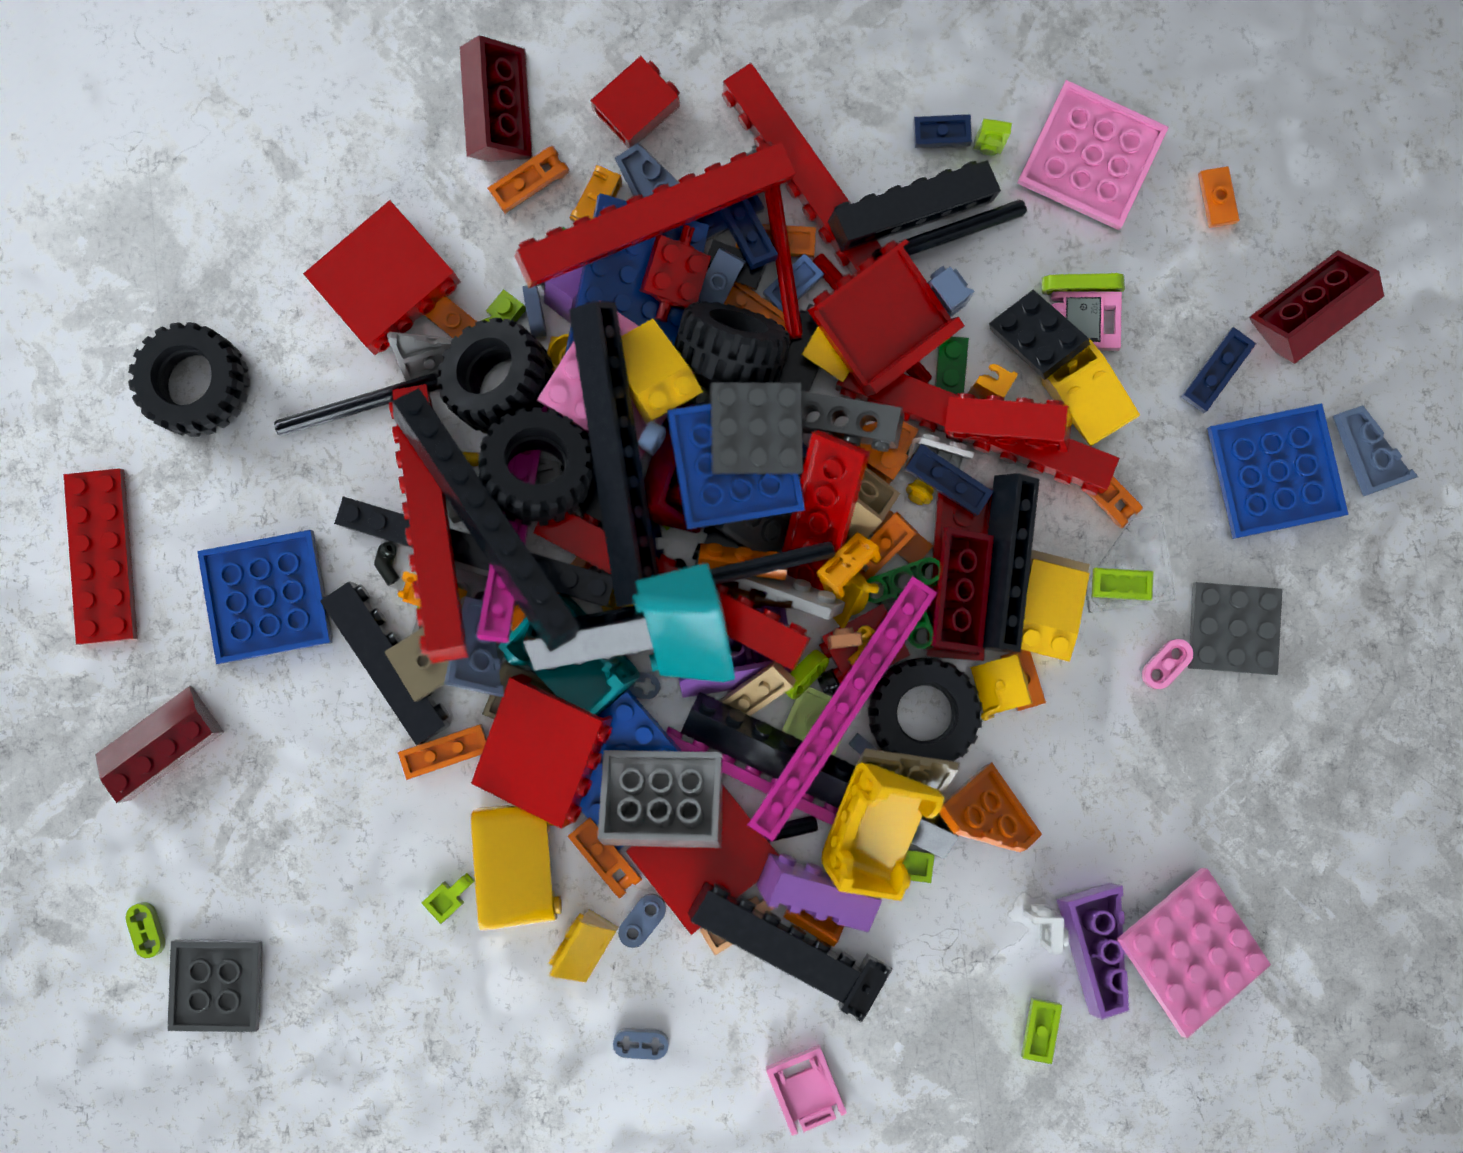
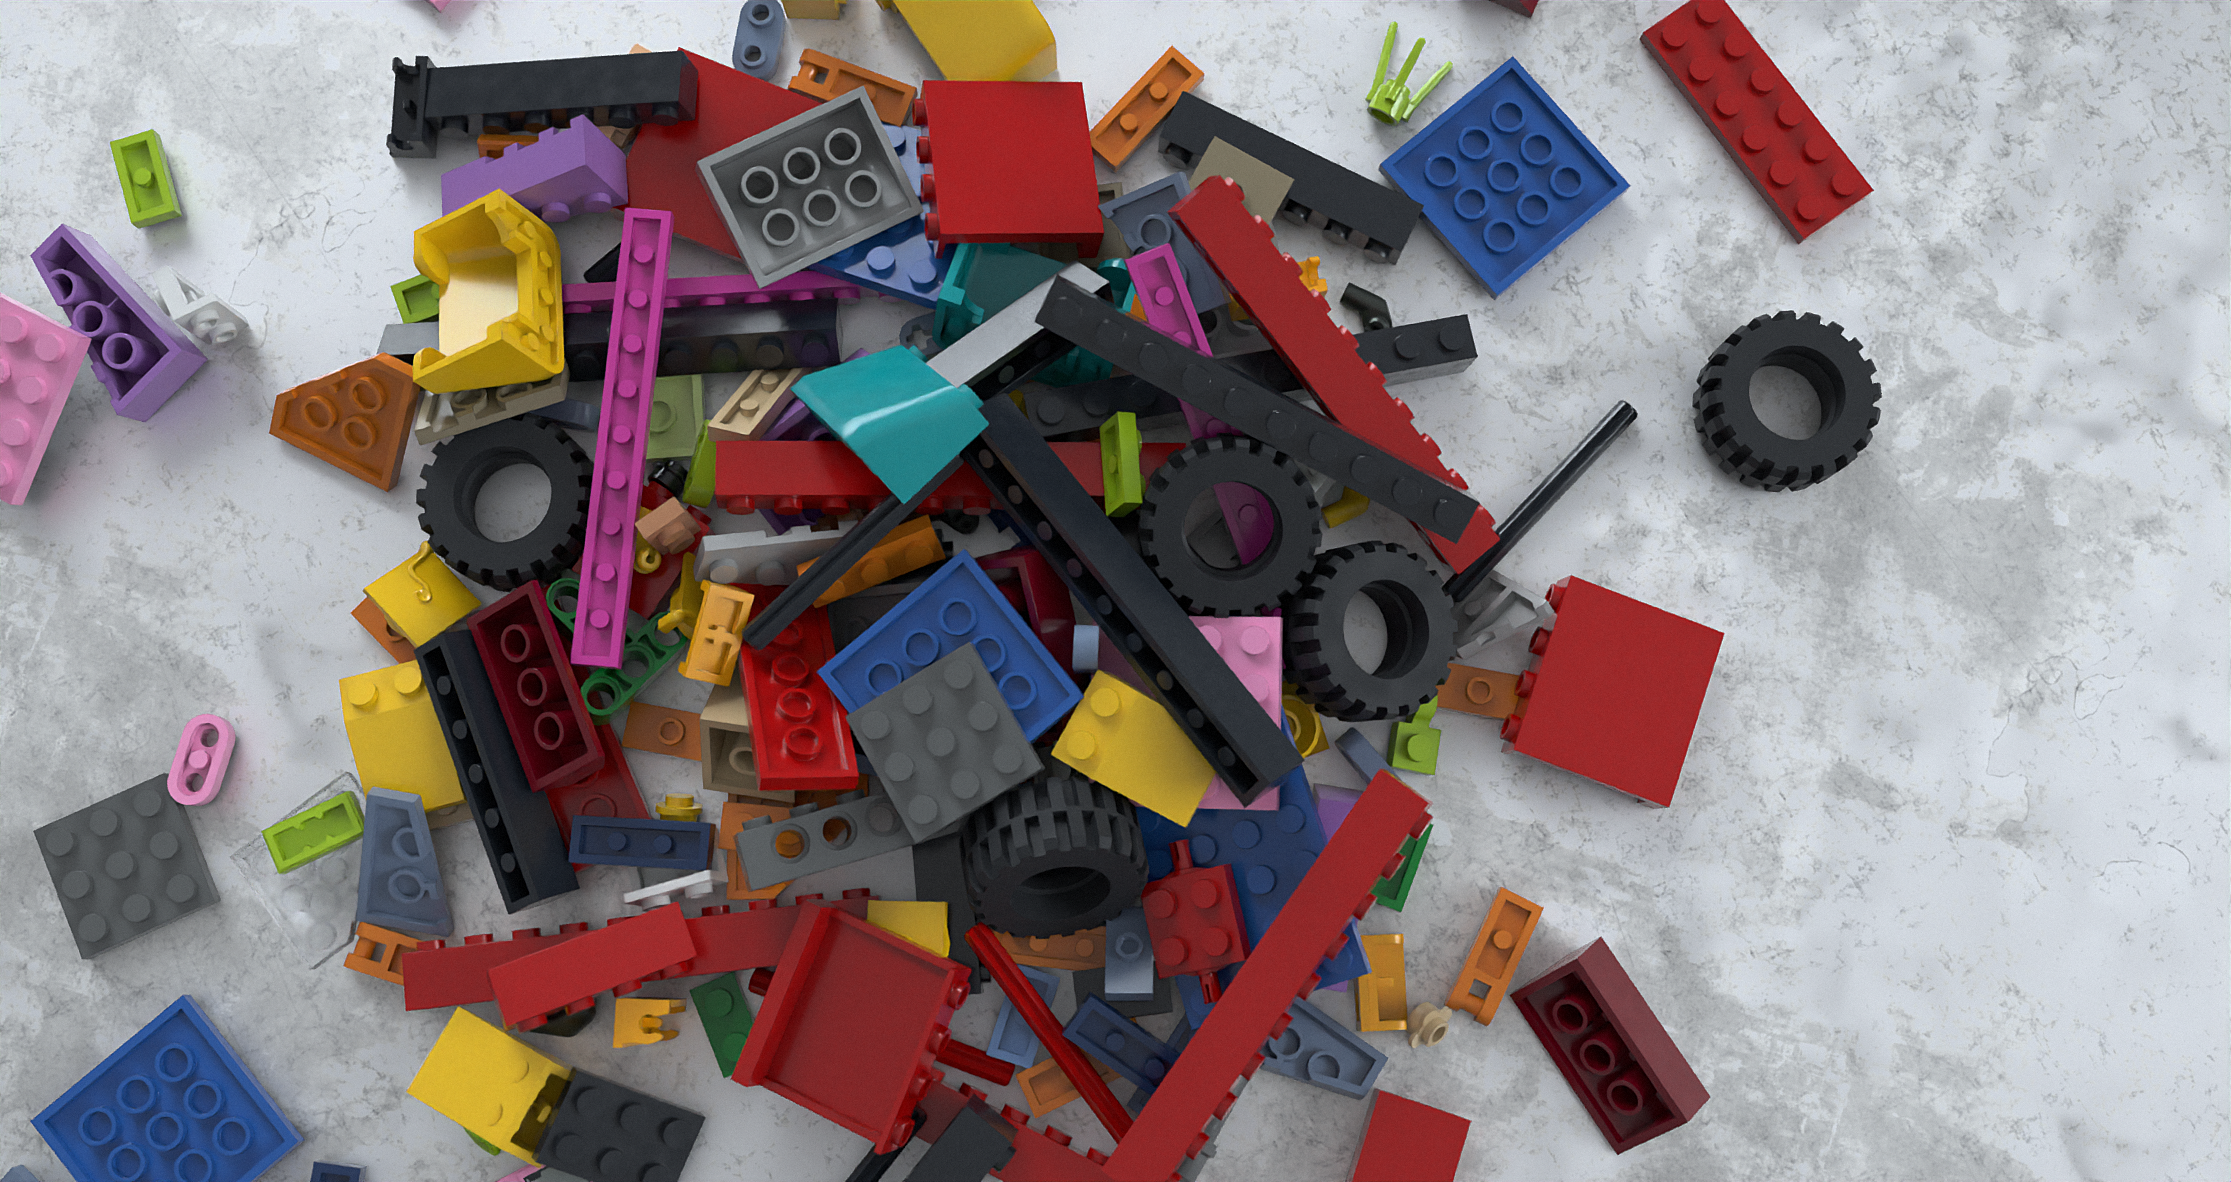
camera: 145 degrees right, 5 degrees down
orange plate [858,512,918,580] -> none
sand blue window [928,266,975,317] -> none
none -> sand blue wing [356,786,454,937]
none -> lime plate [1099,412,1145,517]
none -> lime plant [1365,21,1453,126]
none -> tan plate [1406,1002,1452,1048]

